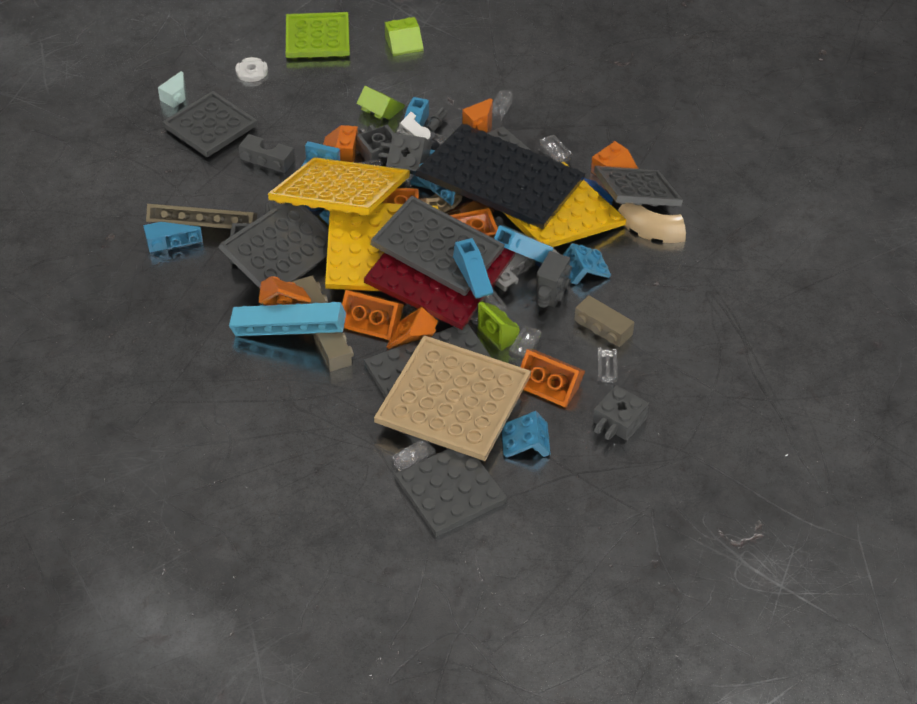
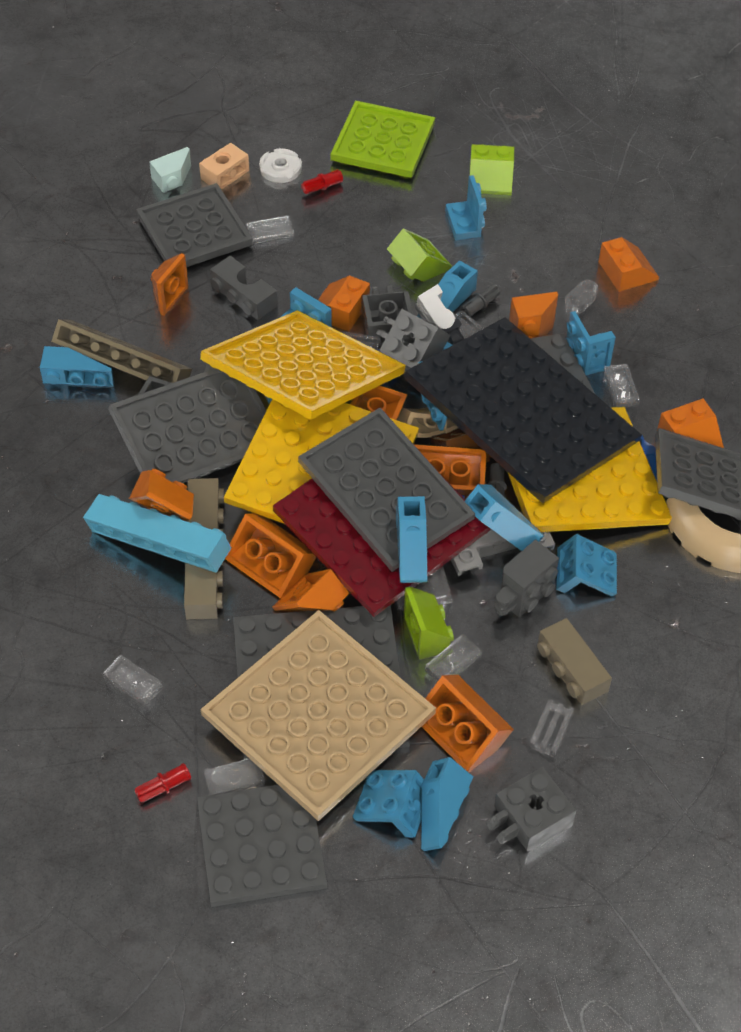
camera: 20 degrees right, 5 degrees up
none -> clear plate [103,654,163,706]
none -> red axle [135,763,191,803]
none -> orange slope [151,253,188,316]
none -> light nougat brick [199,143,249,190]
none -> clear tile [246,216,294,243]
none -> red axle [301,169,343,194]
none -> dark azure slope [421,757,474,851]
none -> dark azure bracket [445,175,487,240]
none -> dark azure bracket [566,311,616,375]
none -> orange slope [598,237,659,292]

